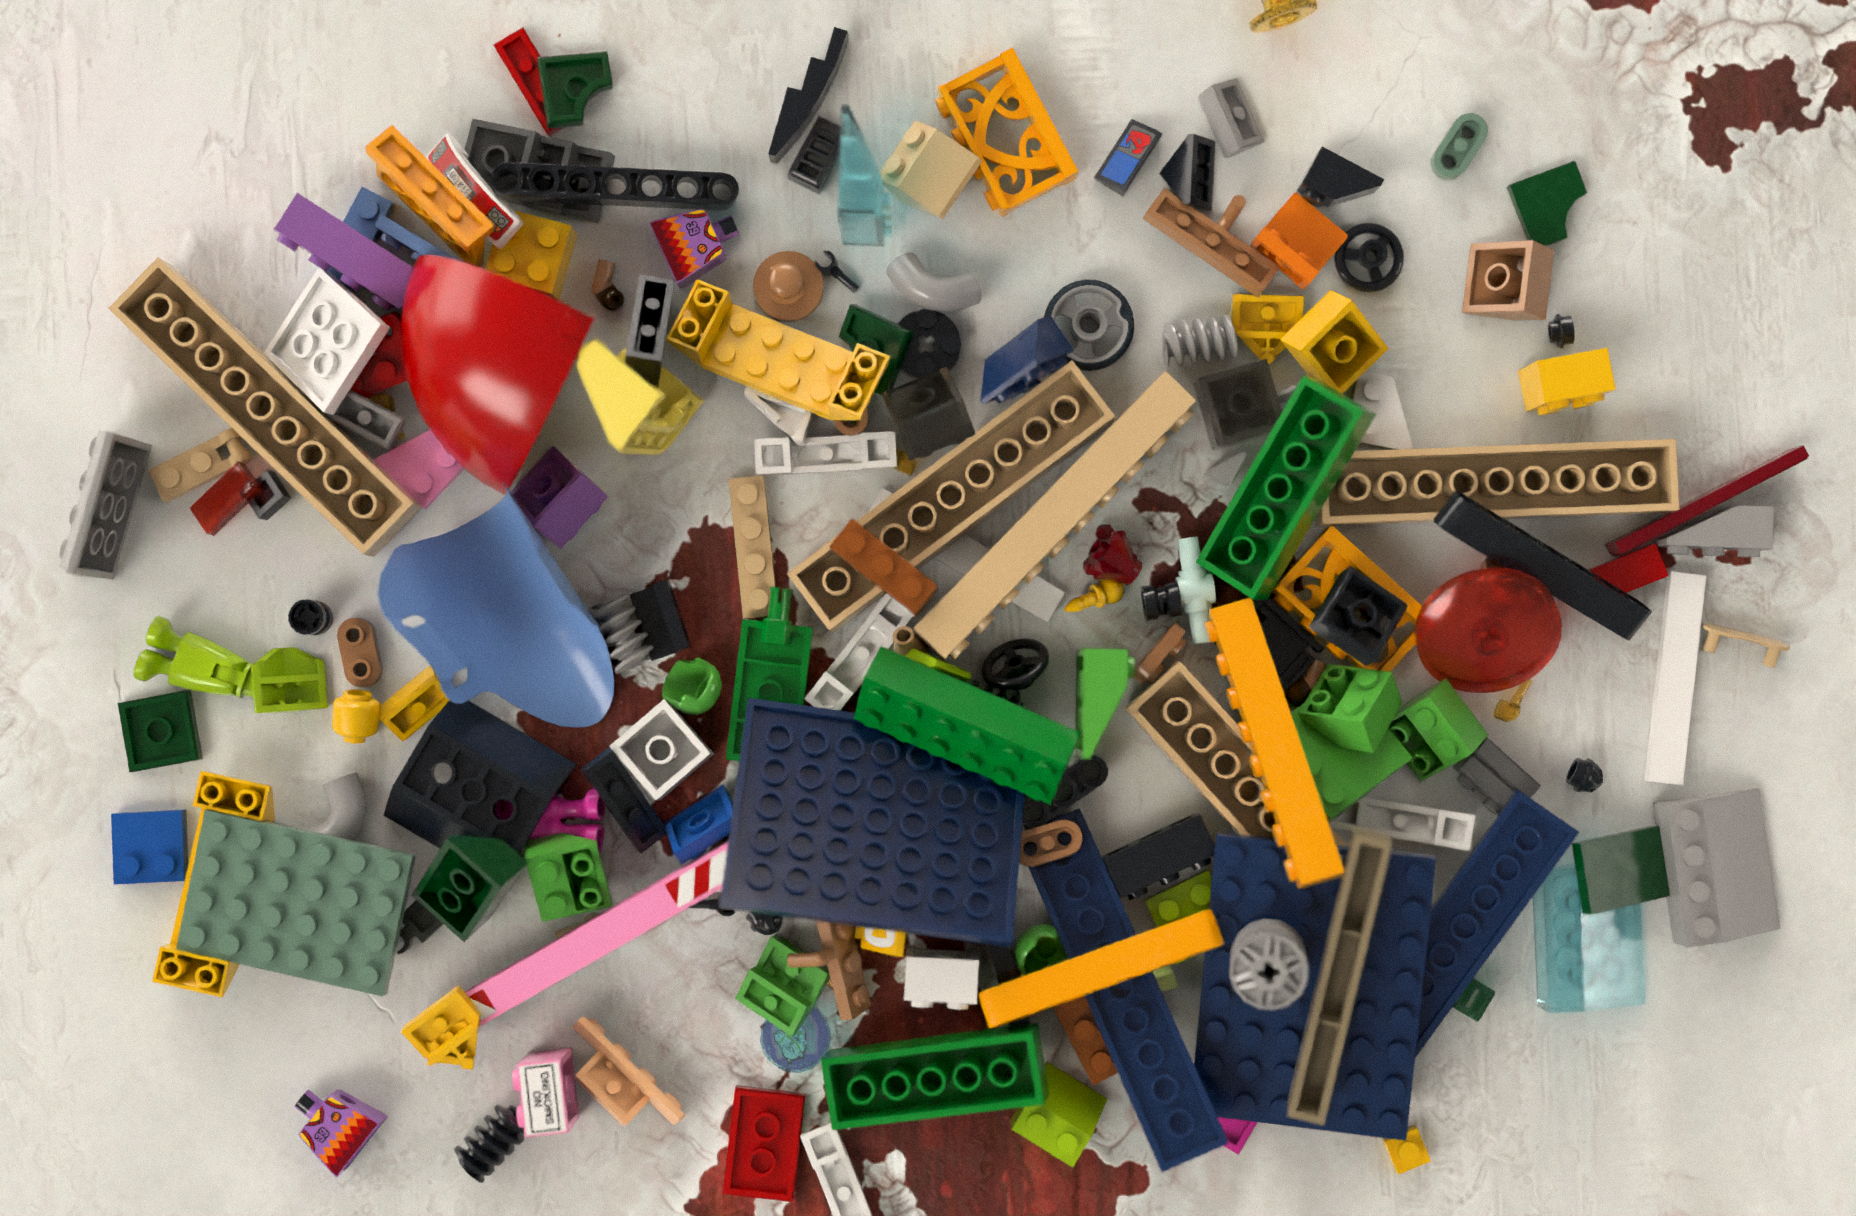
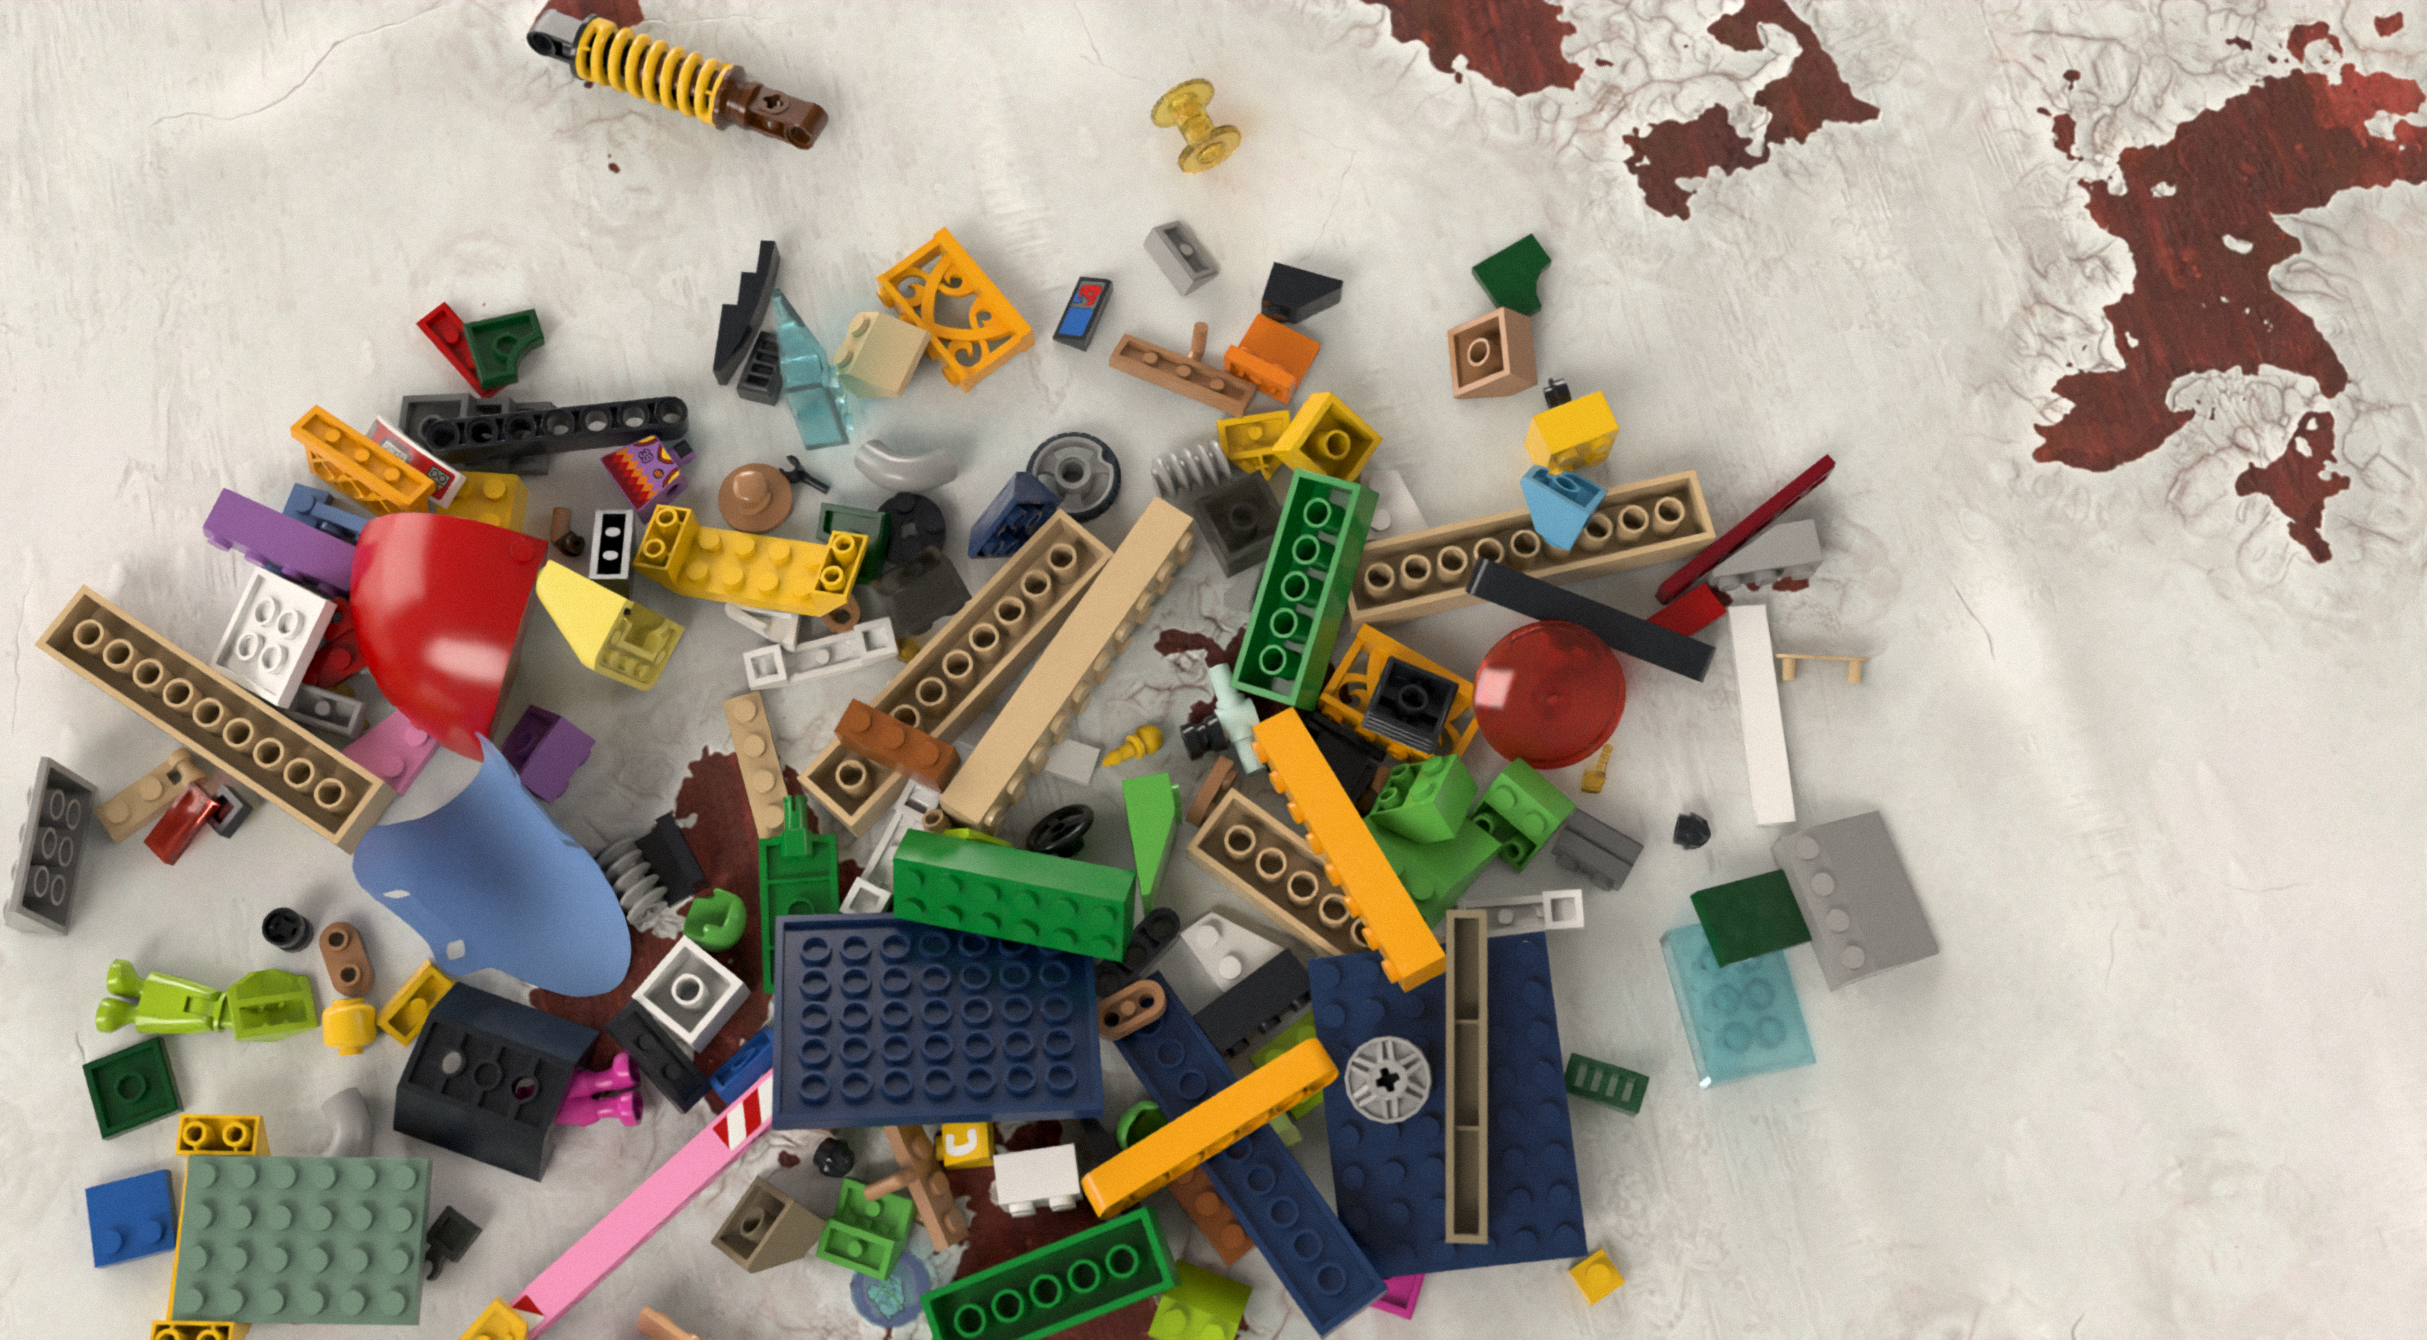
camera: 10 degrees left, 15 degrees down
dark green slope [412,835,528,942] -> none
bright green slope [525,833,613,922] -> none
black hand [688,895,735,917] -> none
dark red rock [1083,524,1142,585] -> none
black slope [1159,134,1215,211] -> none
black piece [1334,223,1404,292] -> none
dark blue plate [1415,789,1579,1058] -> none
sand green plate [1431,113,1488,180] -> none
none -> dark tan slope [710,1175,827,1274]
none -> white wing [1180,911,1284,994]
none -> dark azure slope [1520,465,1608,551]

